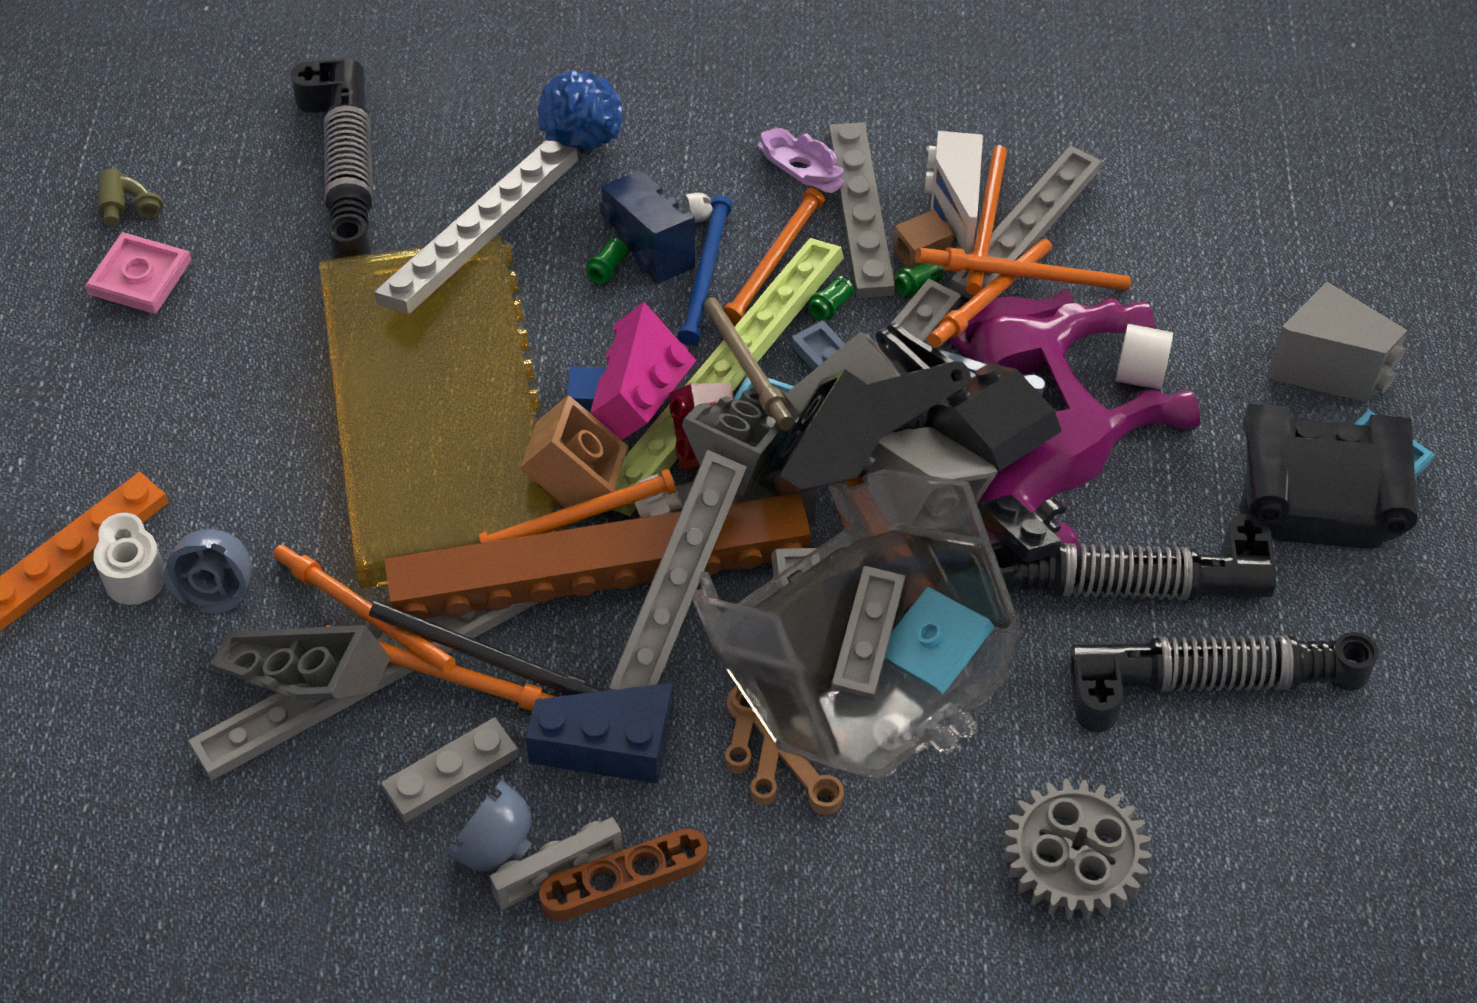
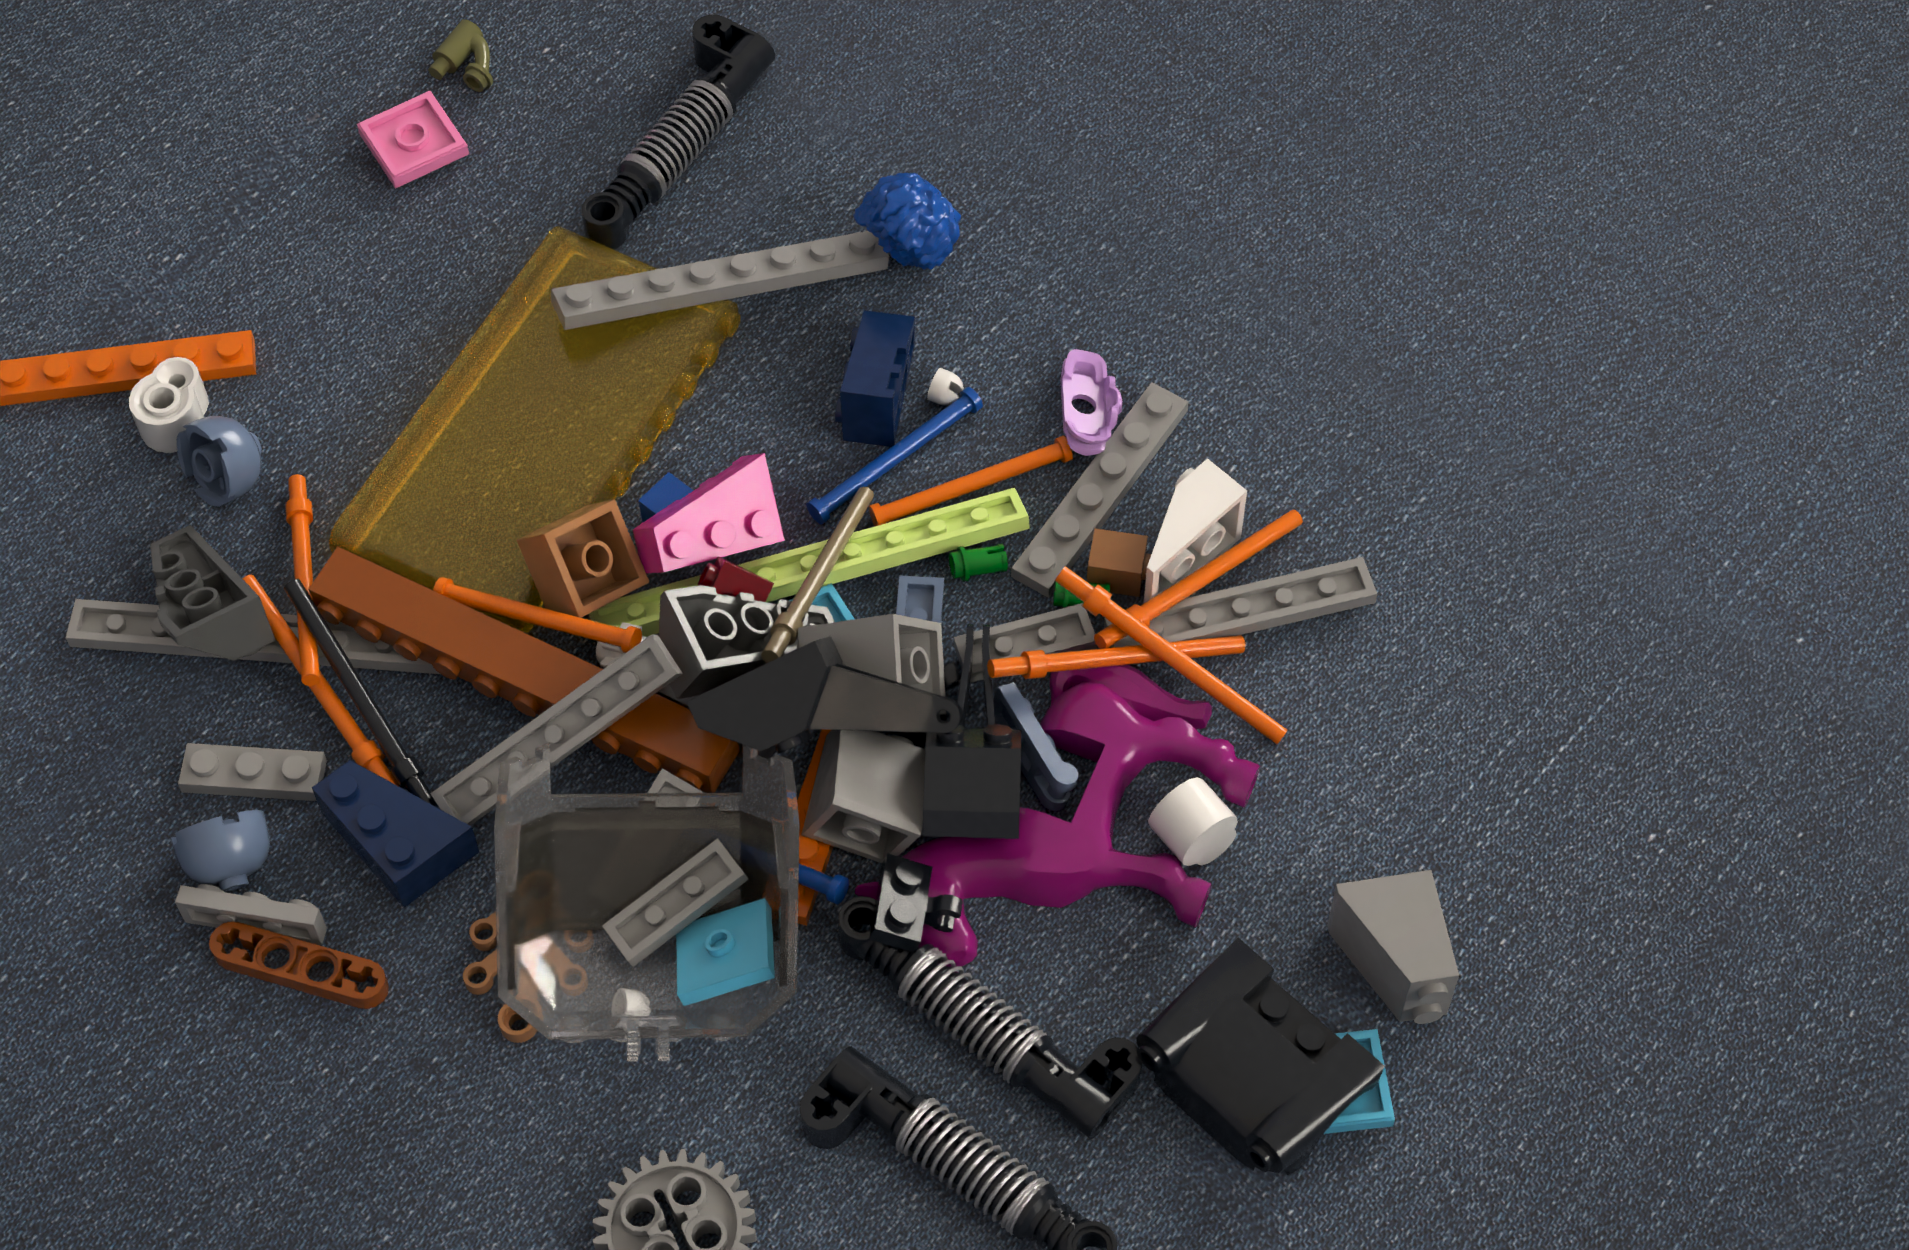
camera: 40 degrees right, 5 degrees up
green pin [586,238,628,284] -> none

